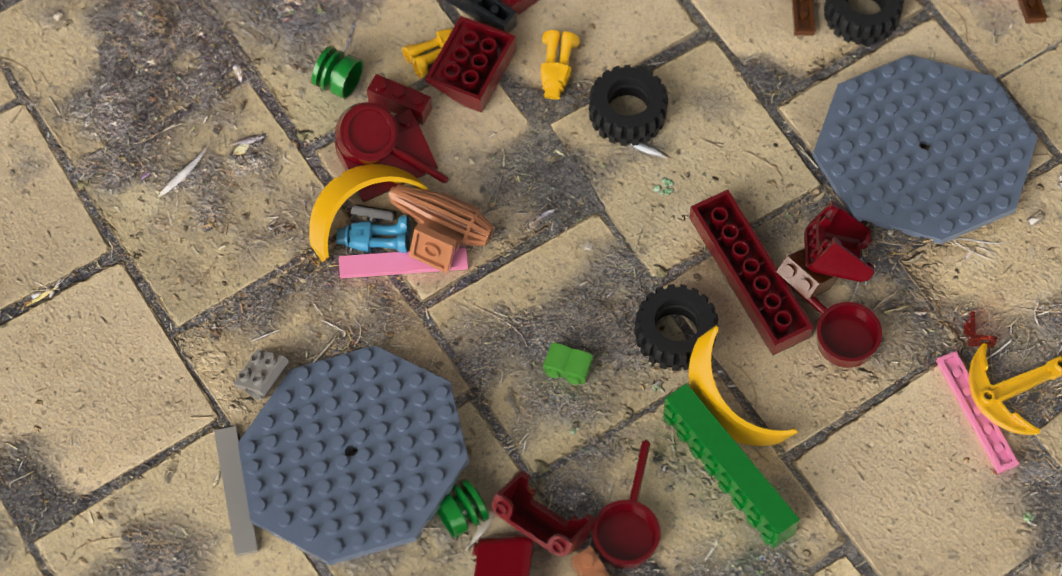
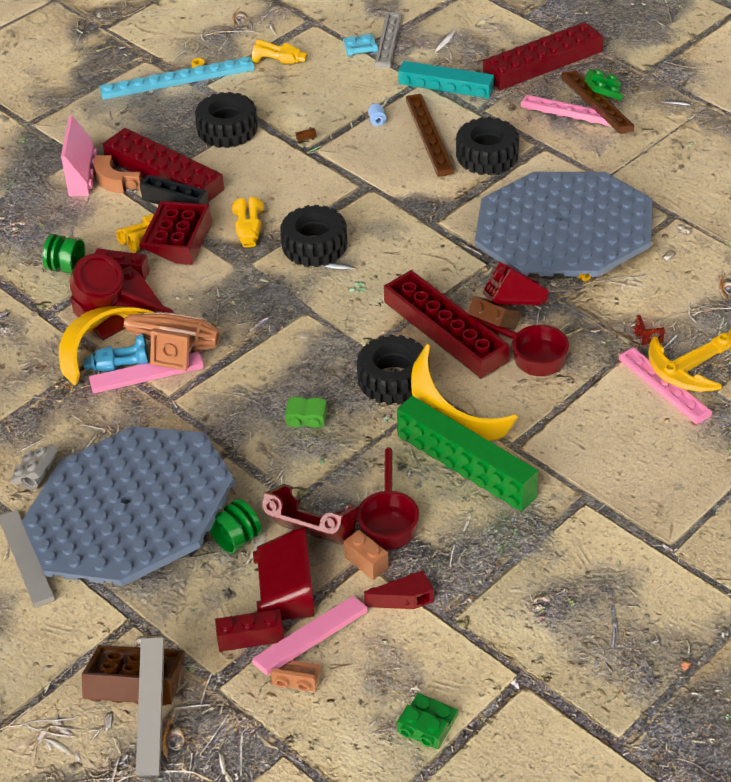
camera: 10 degrees left, 20 degrees down
plate [351,204,397,222] -> none

